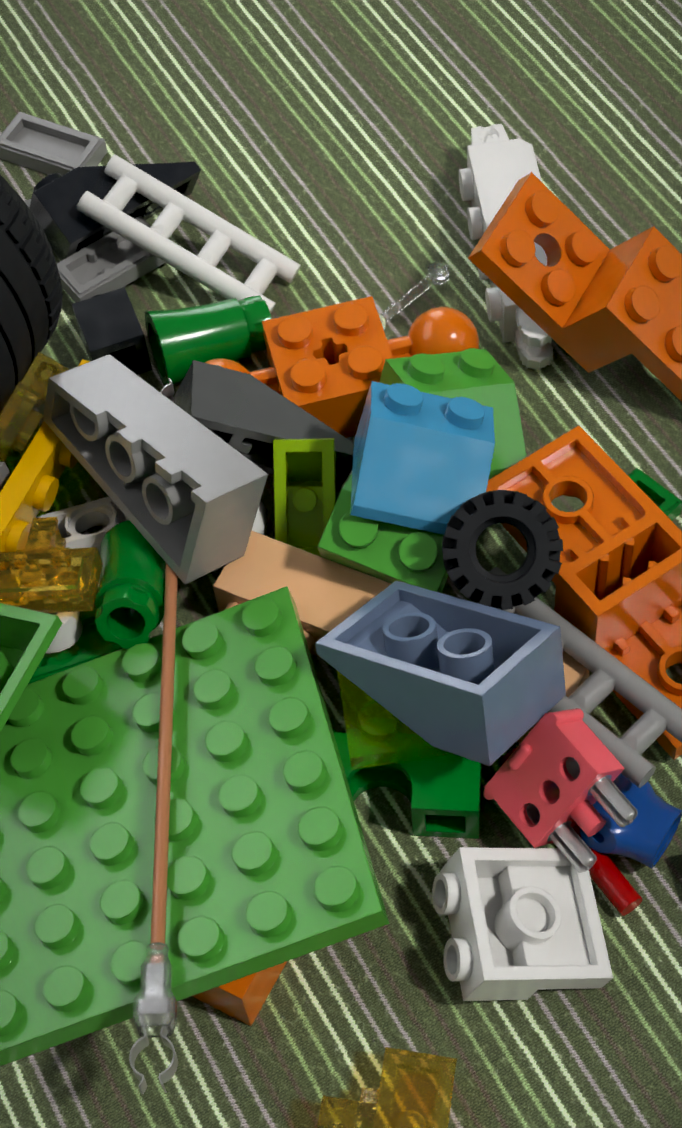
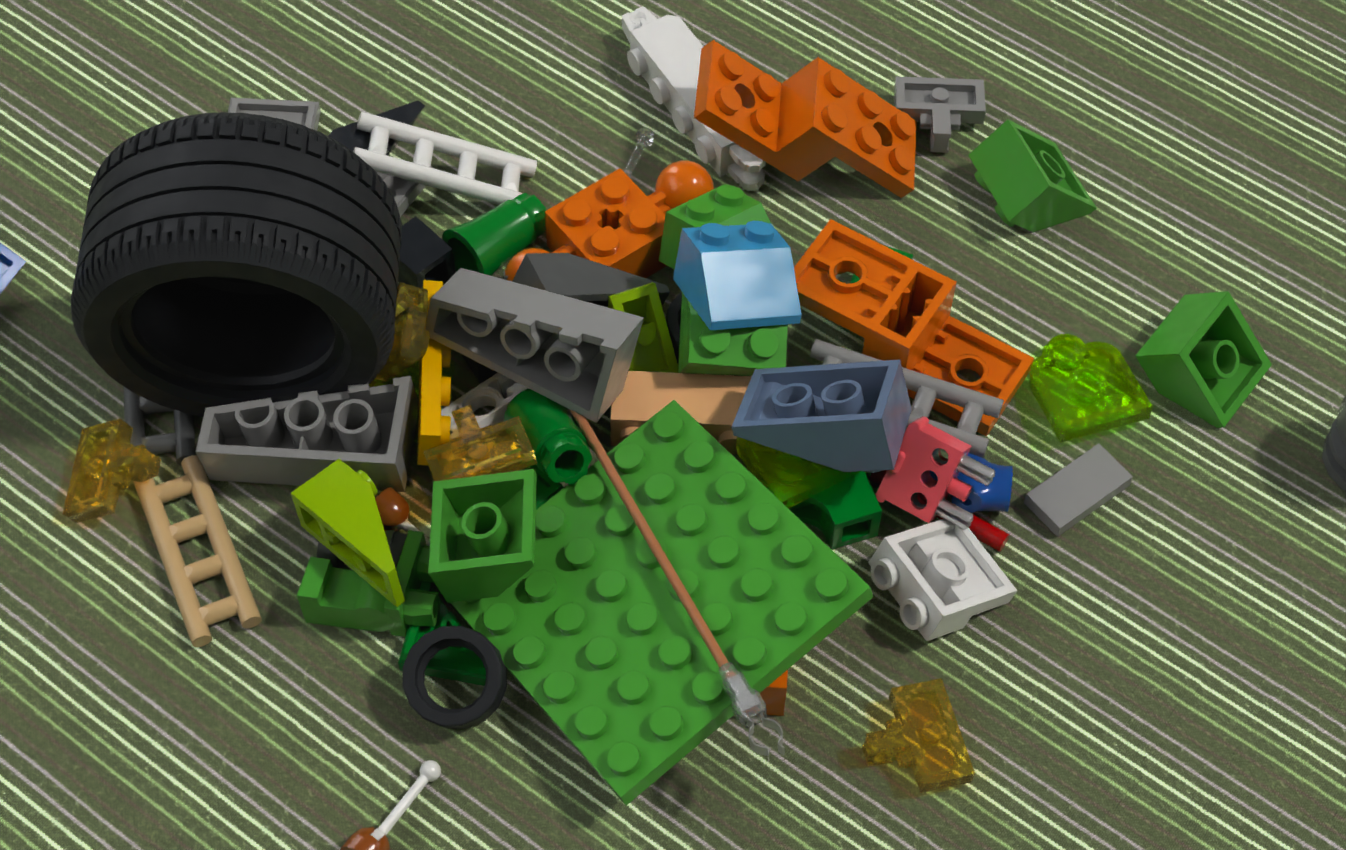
camera: 30 degrees left, 0 degrees up
black tyre [442,490,563,610] -> none

